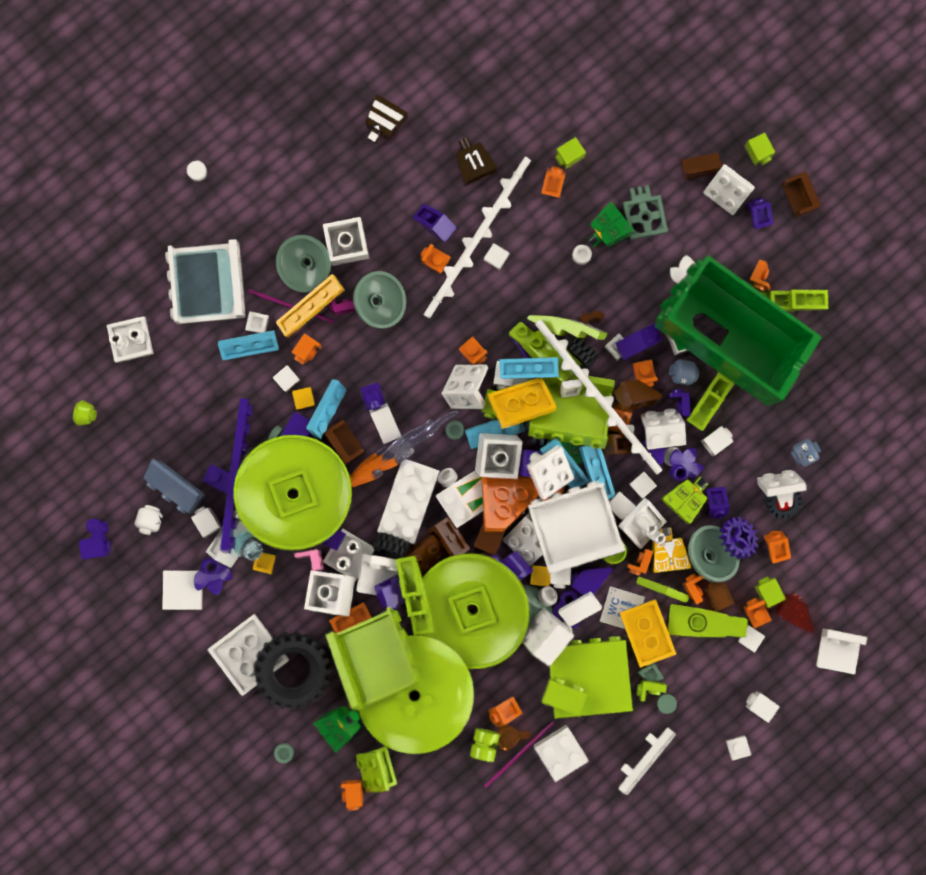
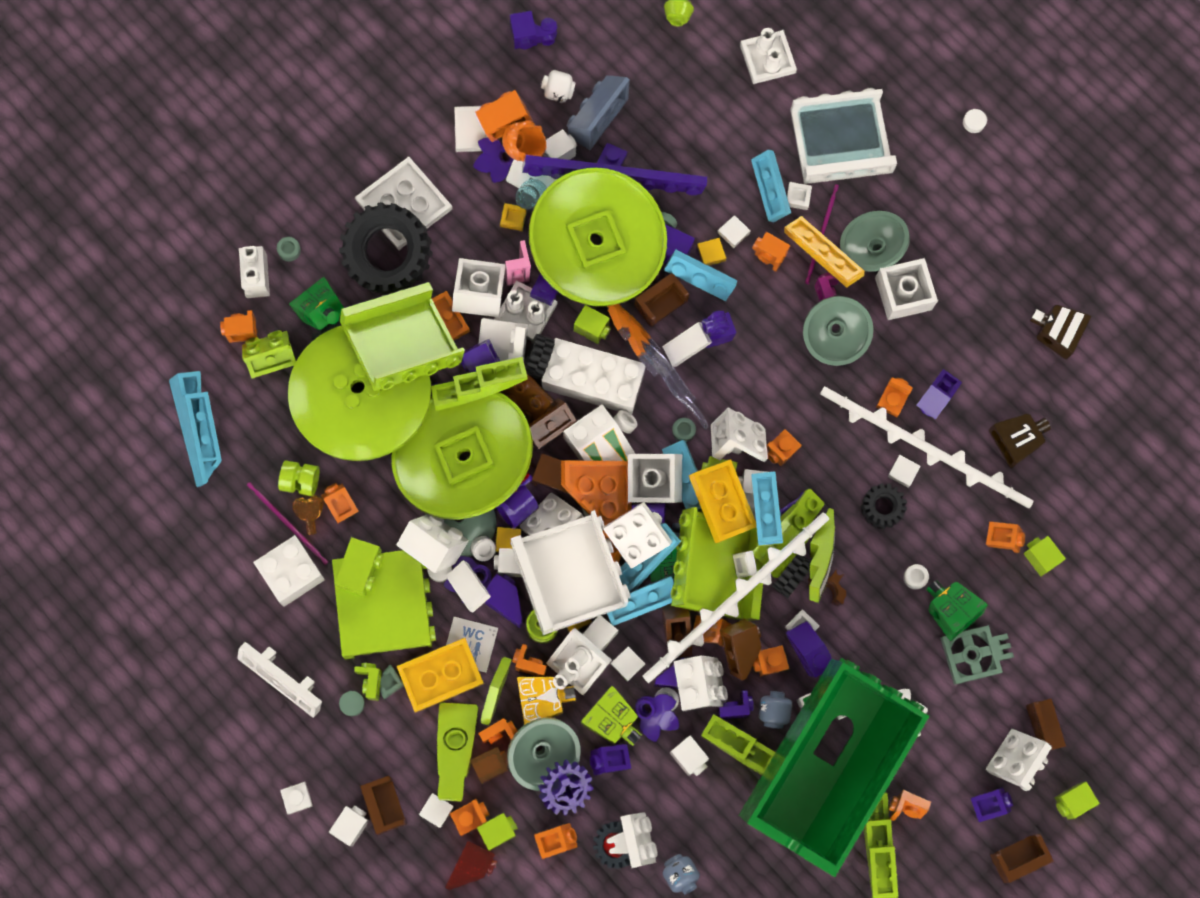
camera: 80 degrees right, 10 degrees down
none -> medium azure wedge [169,371,222,487]
none -> white hips [239,246,270,298]
none -> reddish brown panel [360,776,407,835]
none -> orange brick [475,90,536,142]
none -> orange hair [502,120,547,162]
none -> lime brick [574,305,611,344]
none -> black tyre [861,483,907,529]

